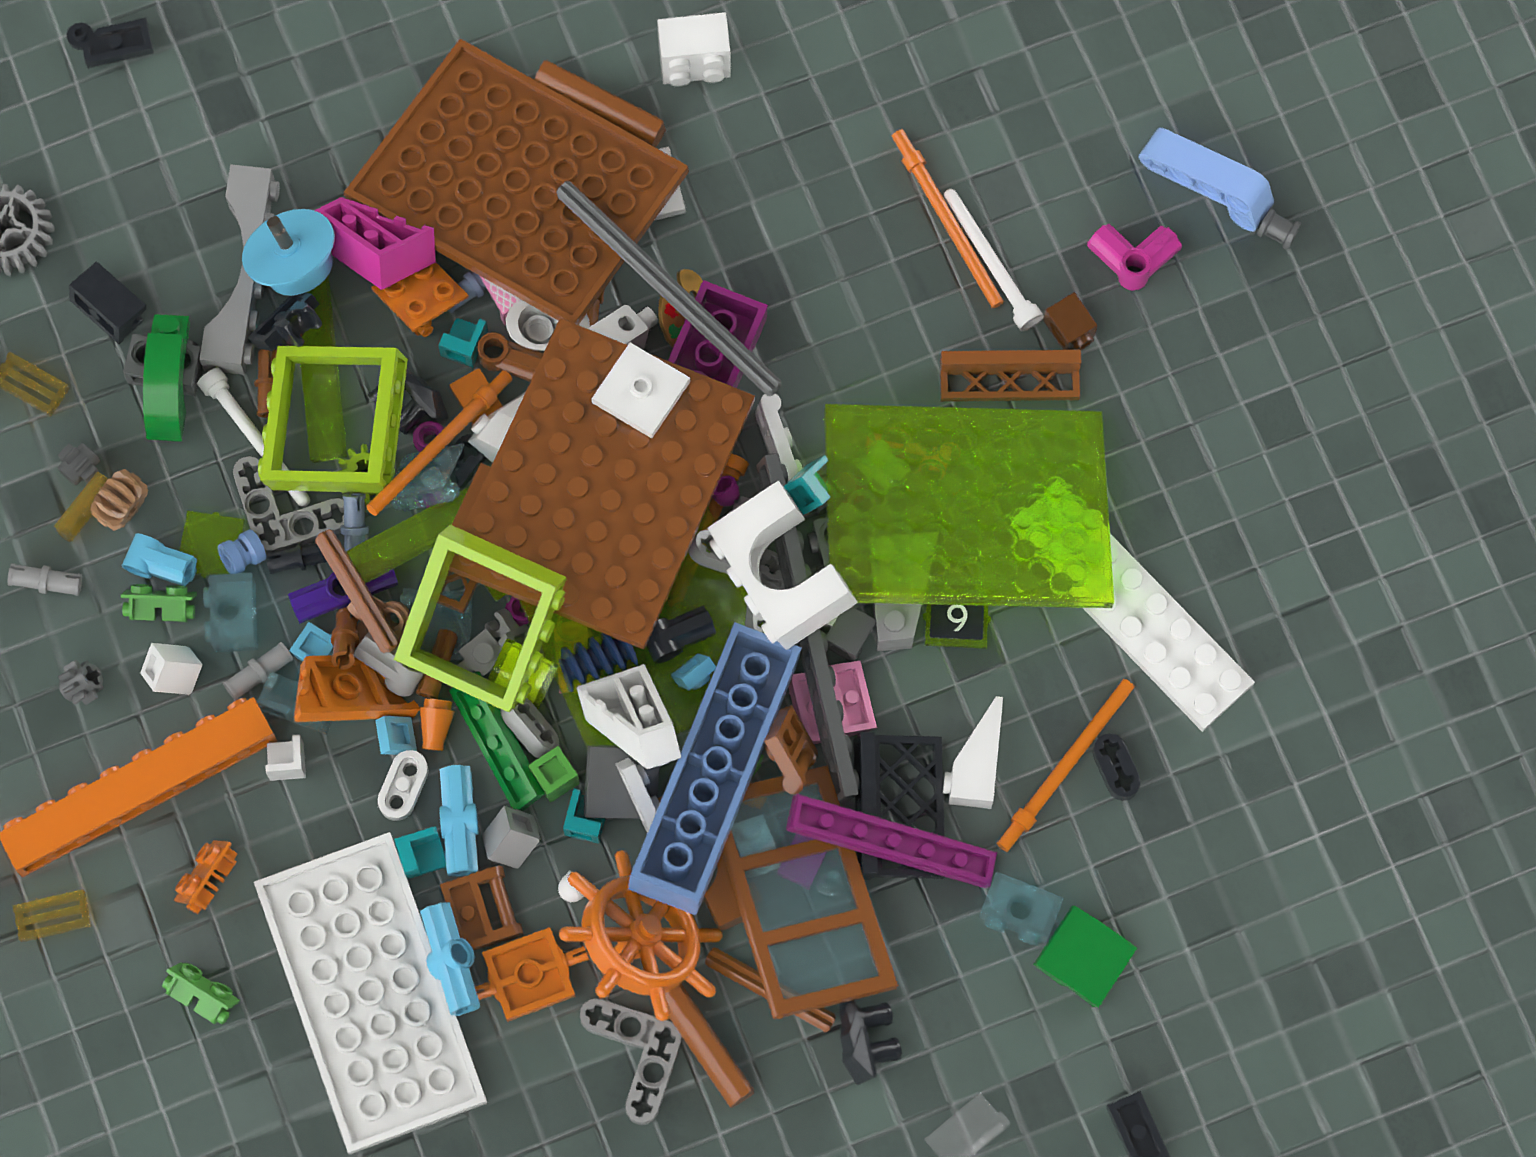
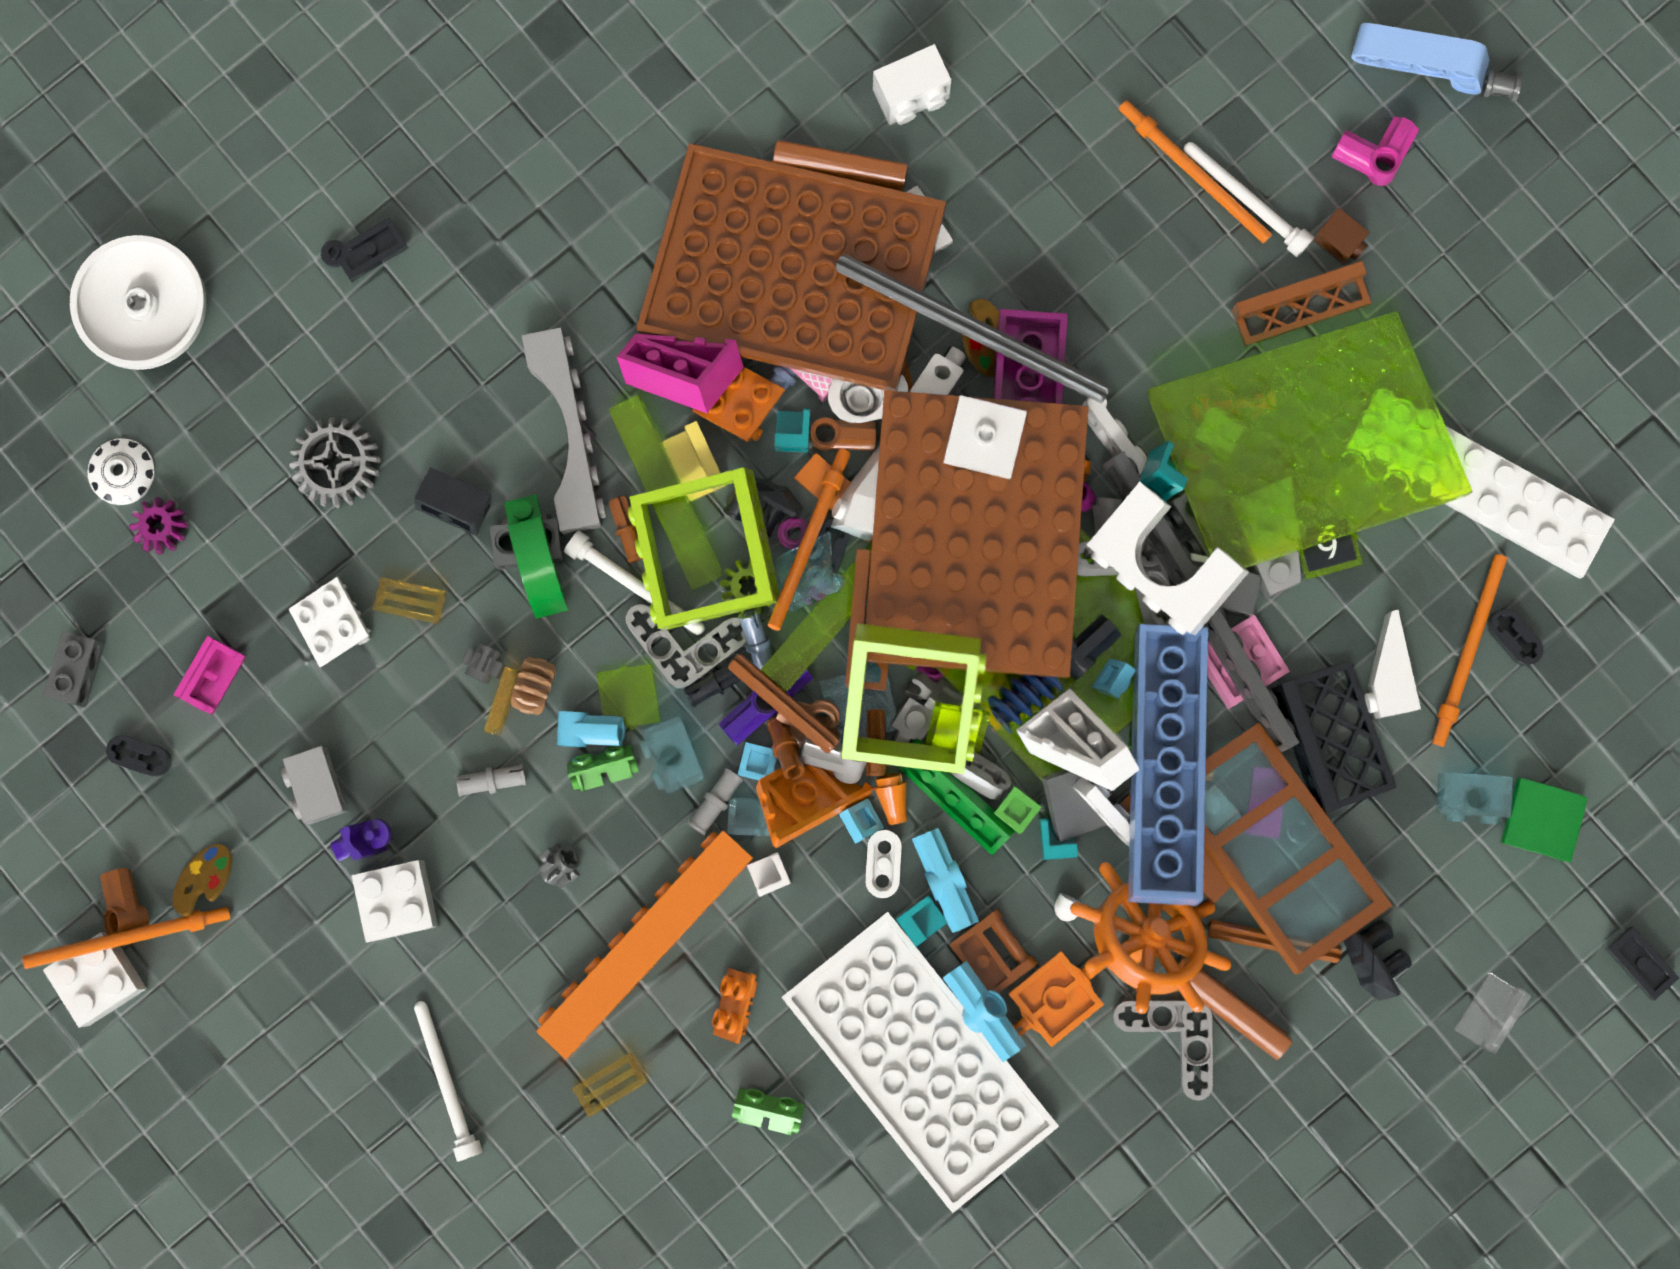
camera: 15 degrees left, 10 degrees up
white panel [140,643,202,695] -> none
medium blue wheel [217,529,266,576] -> none
medium azure piece [242,209,335,296] -> none
black plate [248,293,322,351] -> none
light grey panel [482,805,541,868] -> none
dark orange plate [764,705,818,795] -> none
magenta tile [786,794,997,889] -> none
none -> light yellow panel [663,421,726,502]

